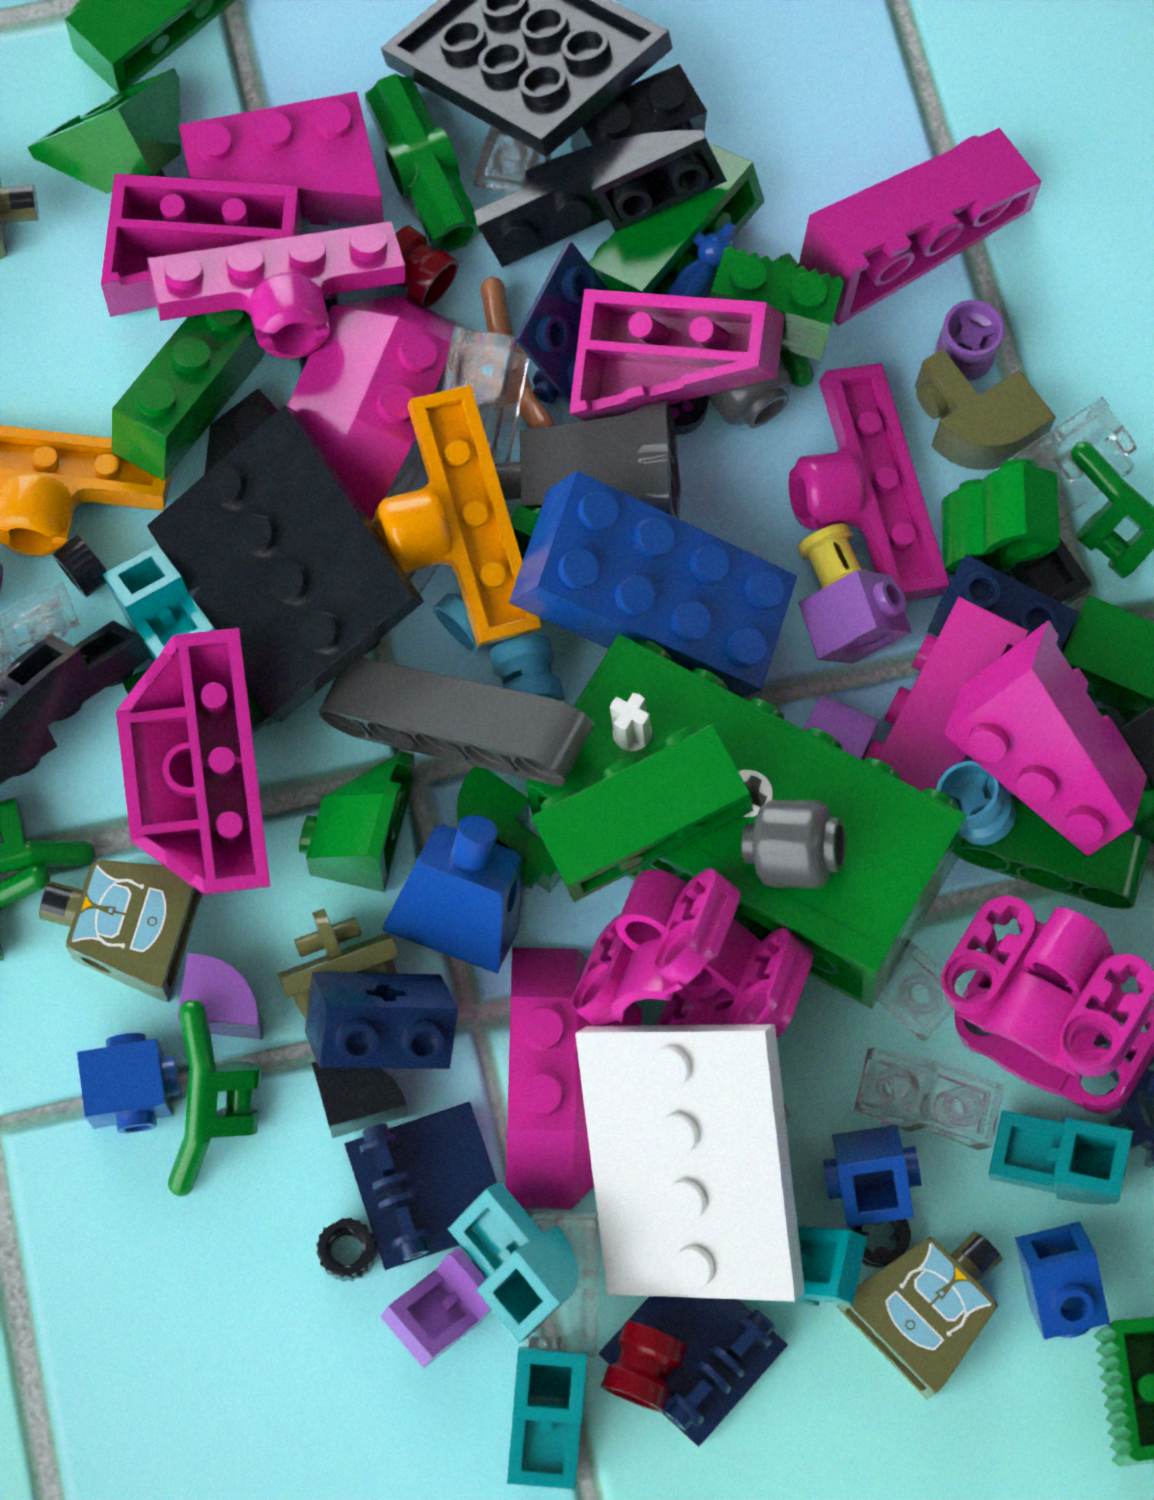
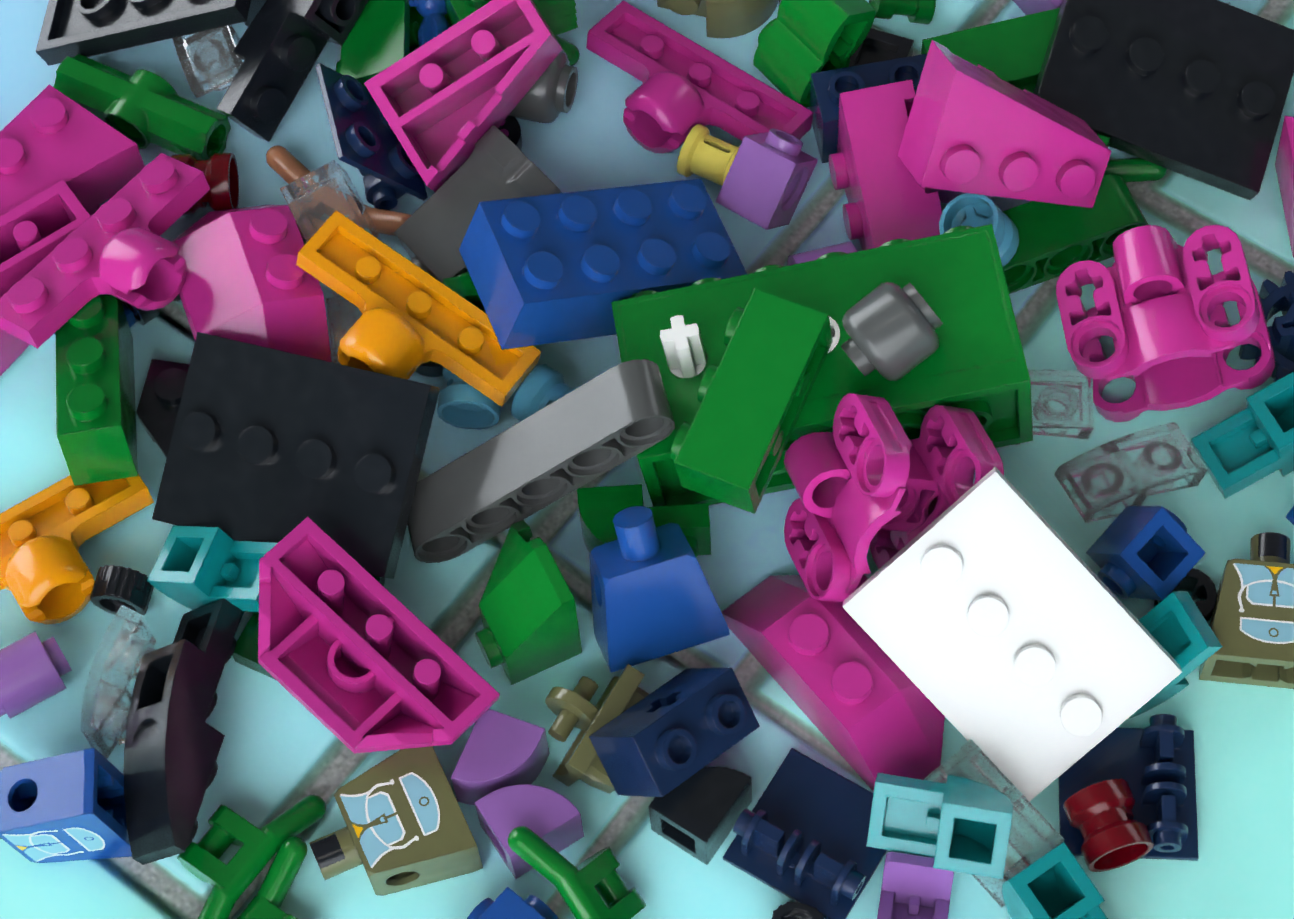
camera: 30 degrees left, 10 degrees down
none -> medium lavender brick [451,709,550,805]

